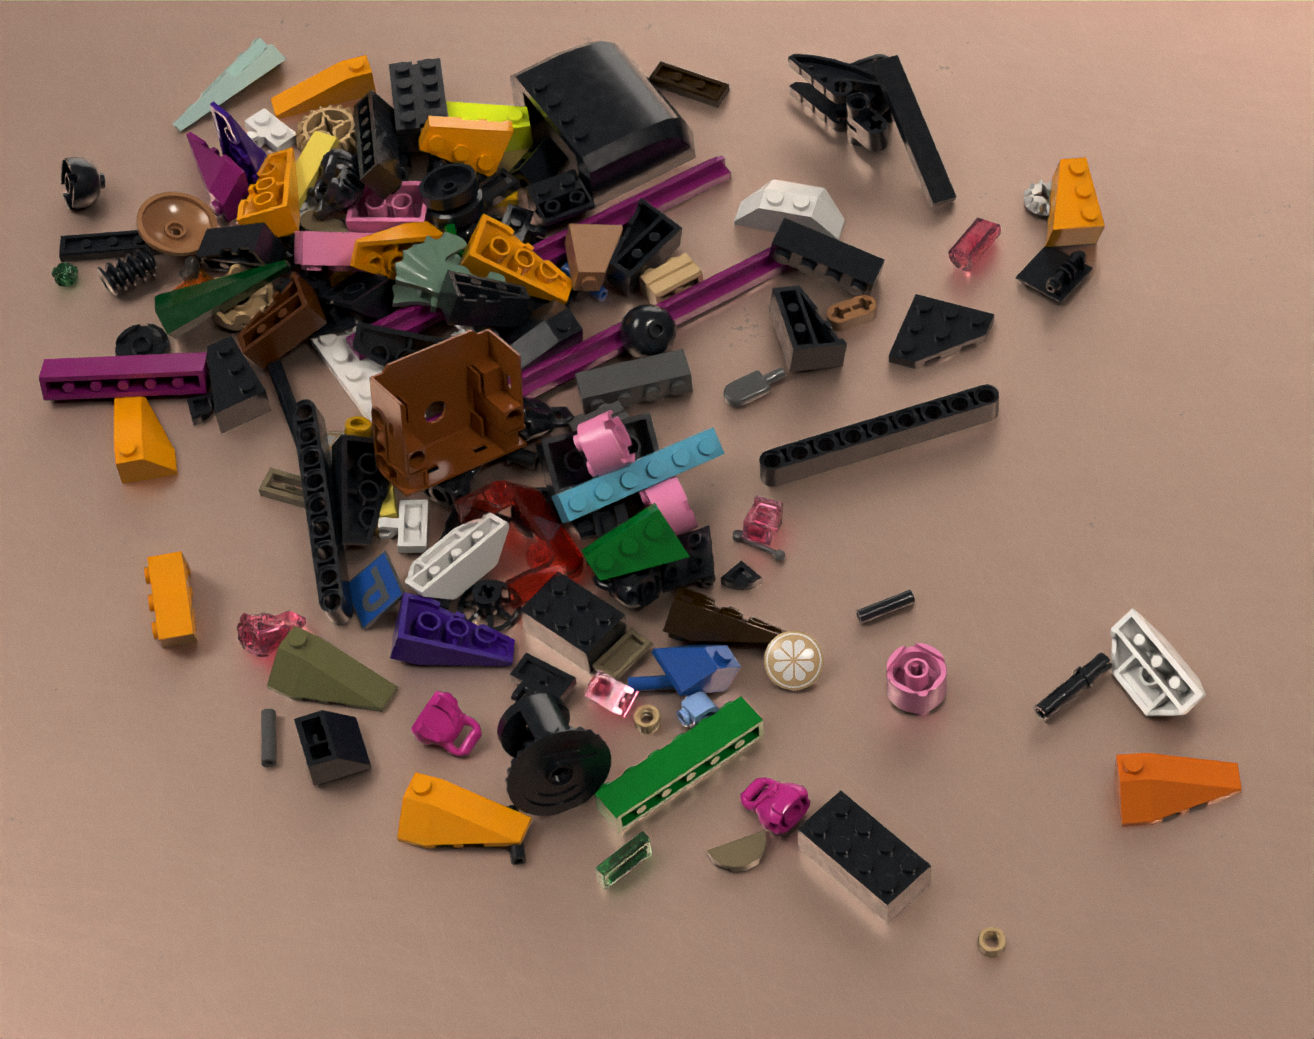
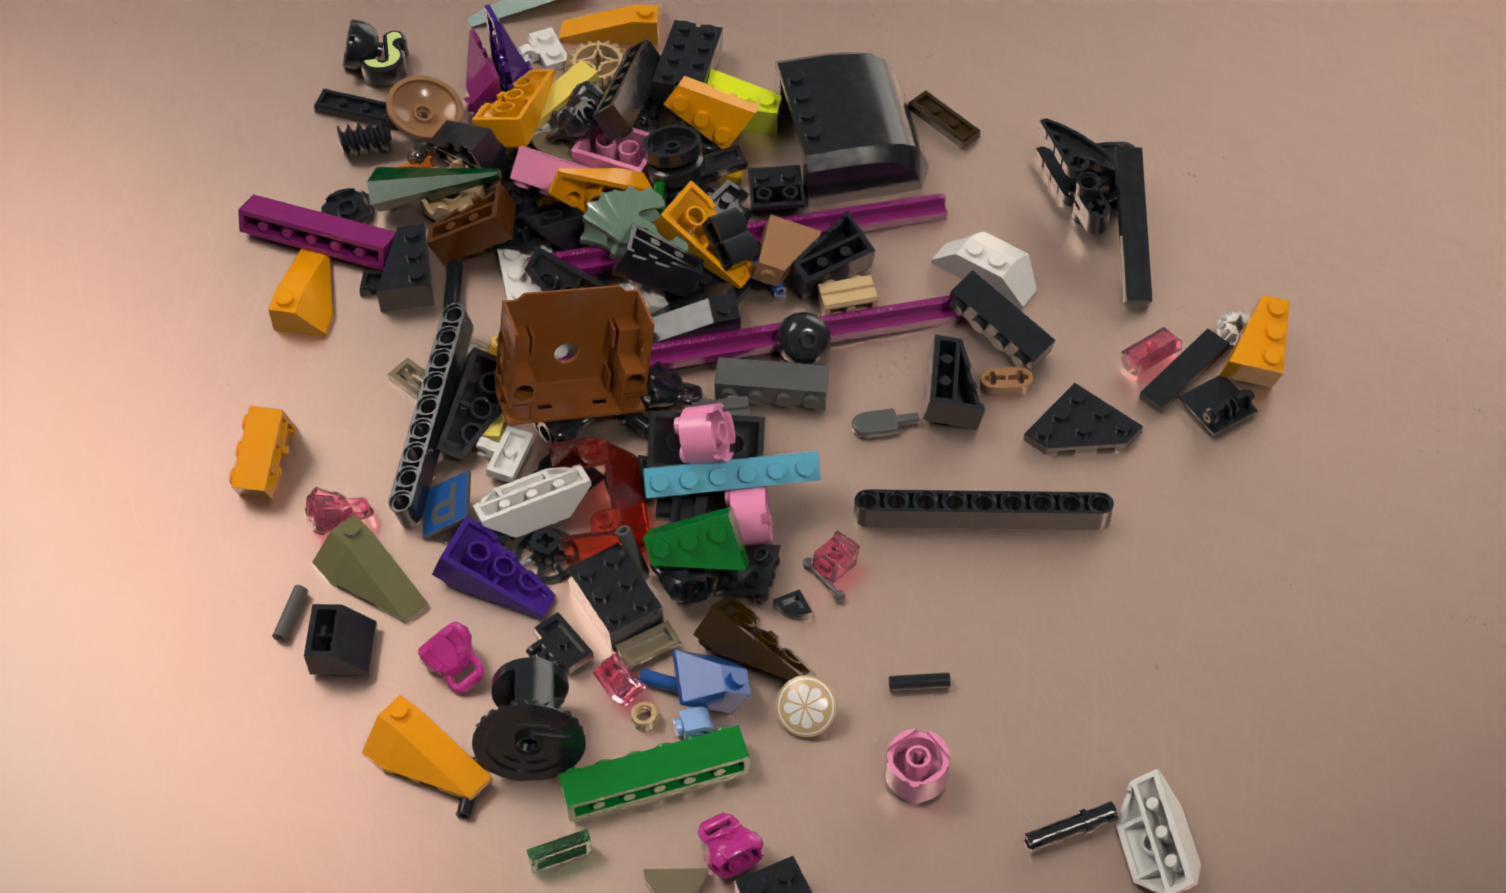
camera: 15 degrees right, 0 degrees up
clear green plate [52,262,78,287] -> none
black panel [509,136,568,185] -> none
none -> black animal [360,30,409,87]
none -> dark grey piece [616,525,649,577]
none -> black brick [702,207,760,272]
none -> black tile [1139,328,1230,413]

